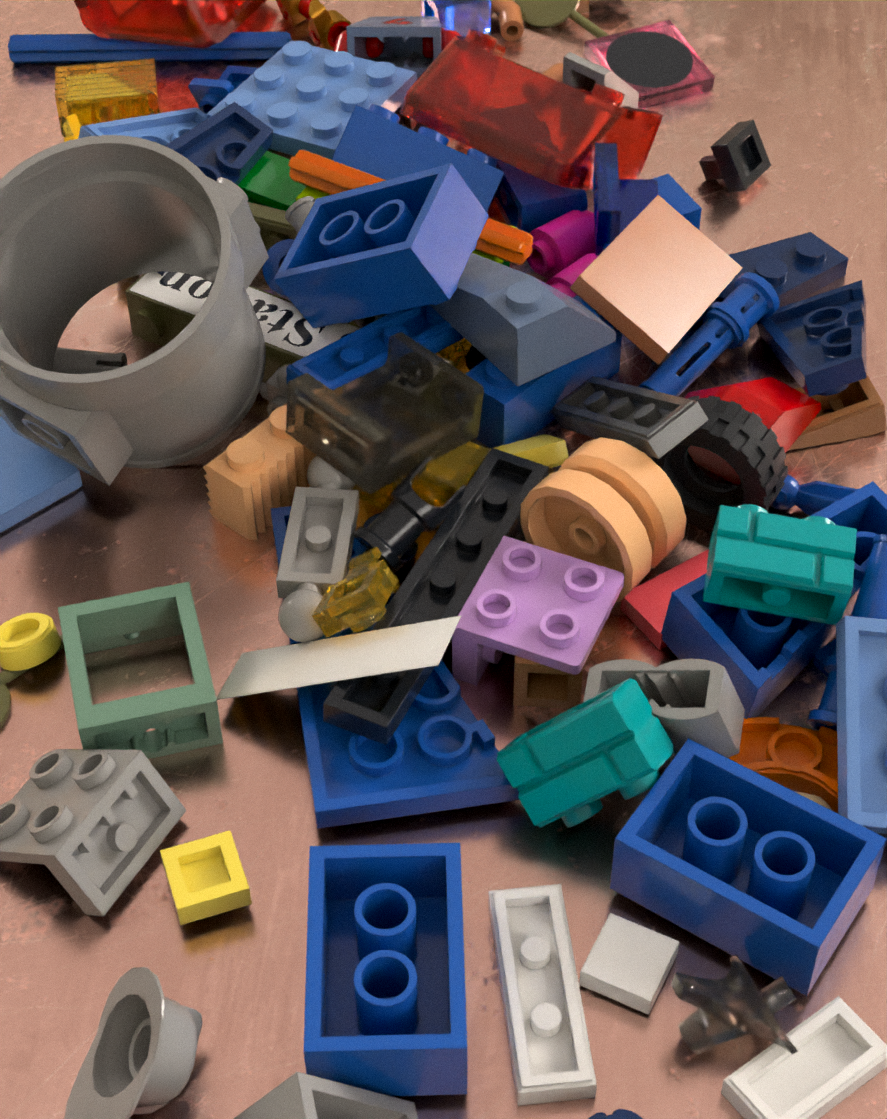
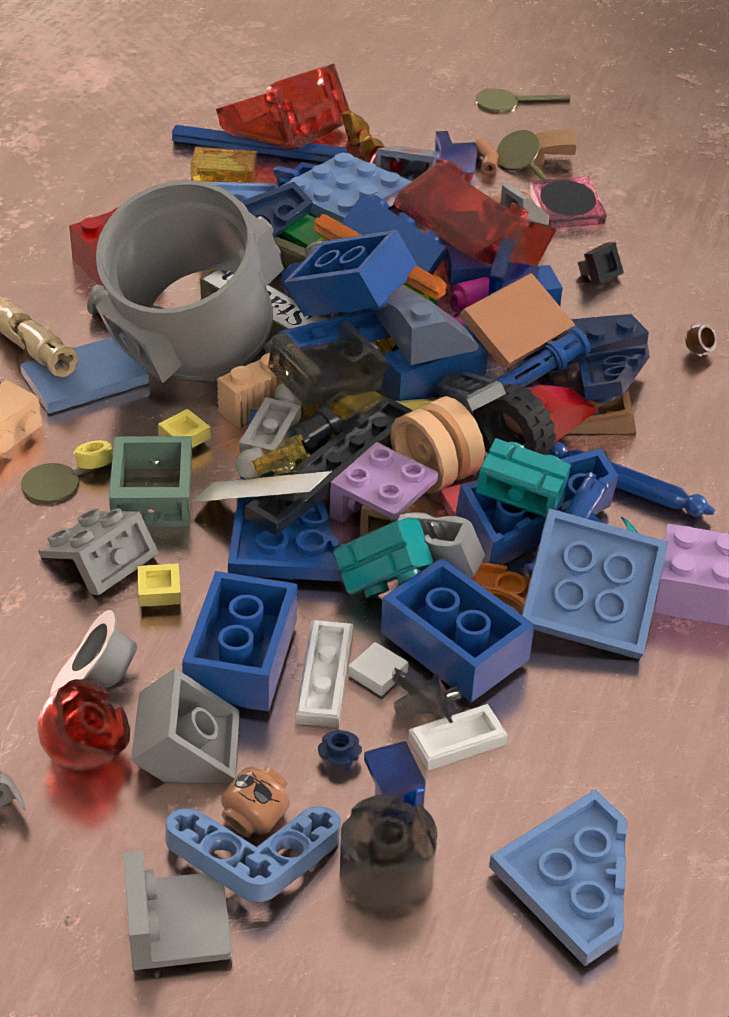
camera: 10 degrees right, 5 degrees down
none -> light yellow plate [158,409,211,448]

